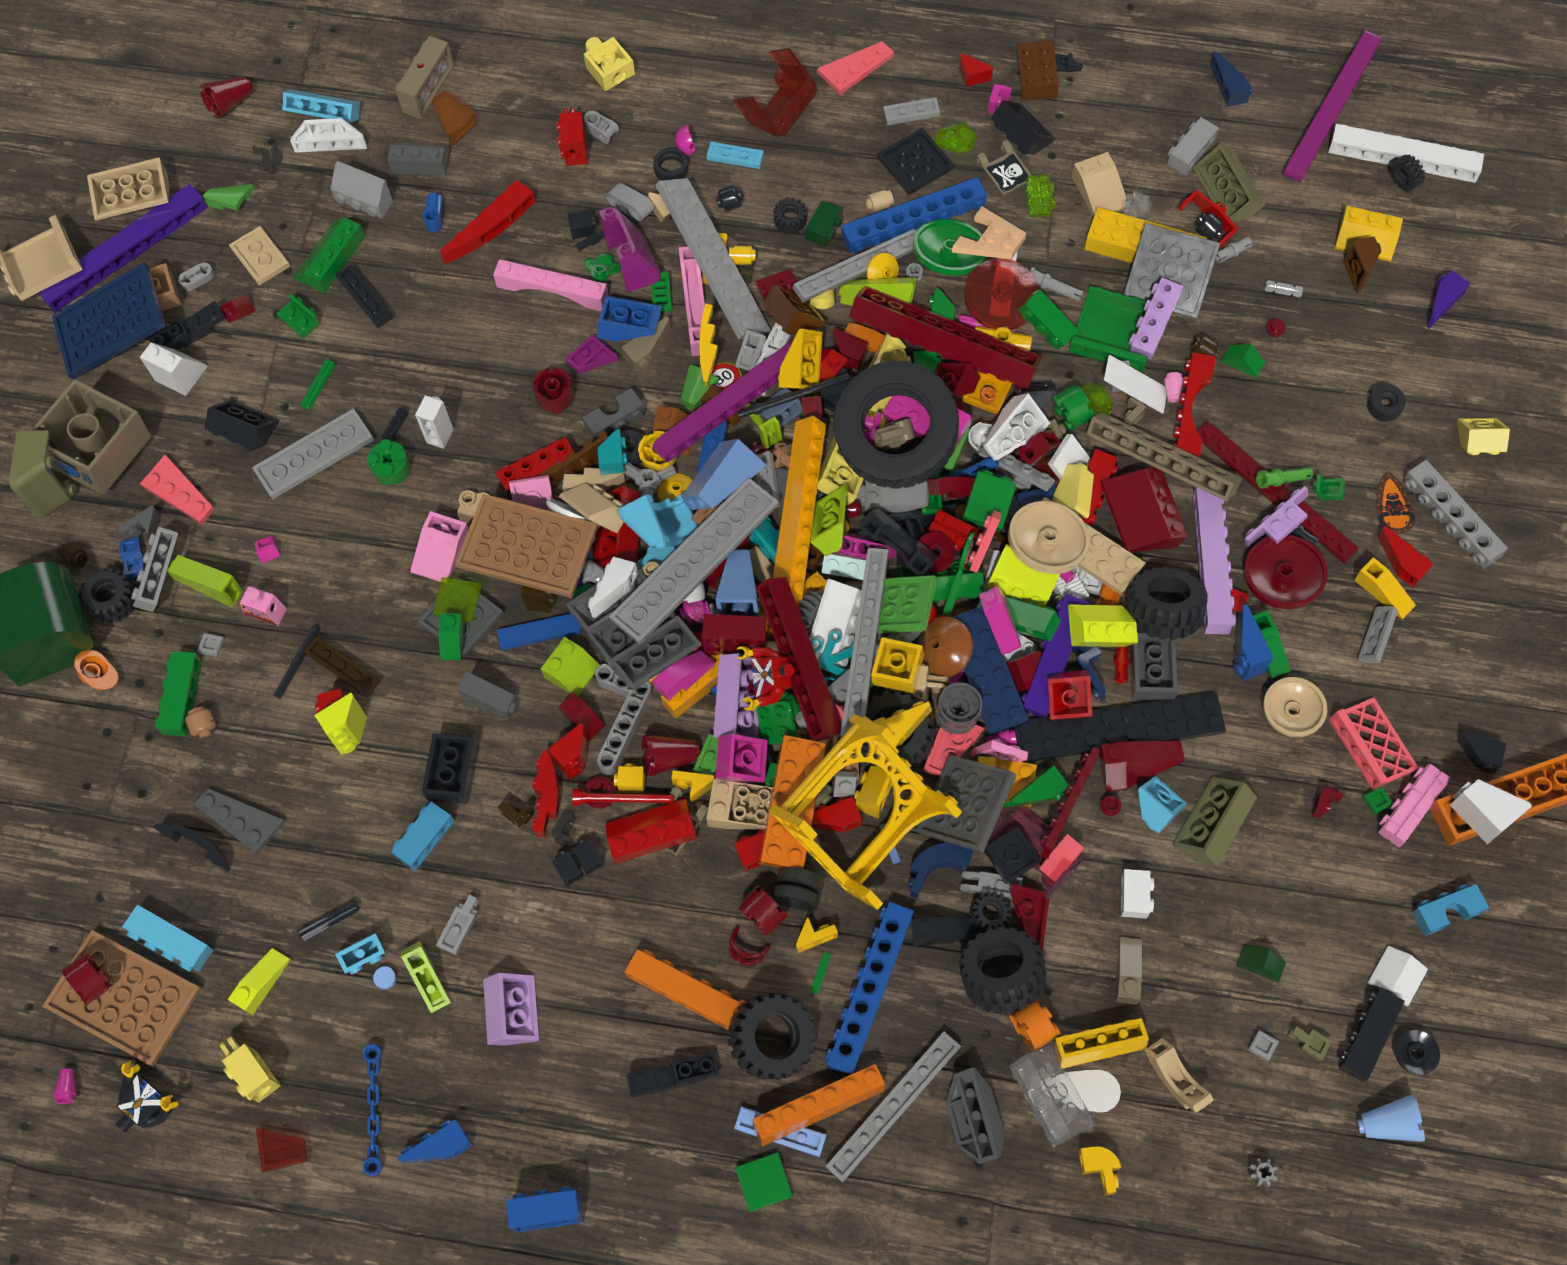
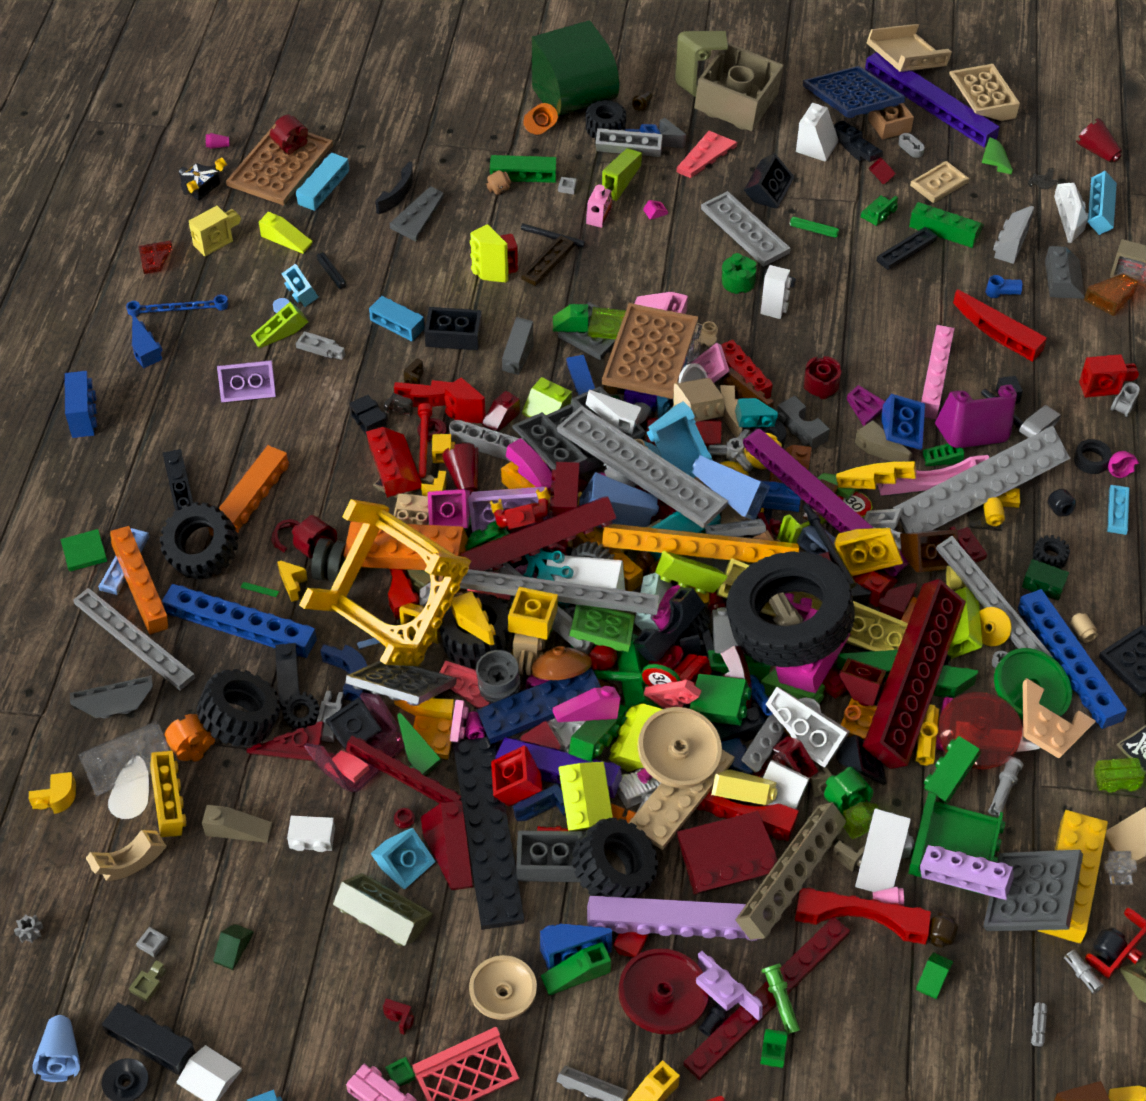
camera: 85 degrees right, 15 degrees down
dark red plate [1266,318,1286,337] -> none

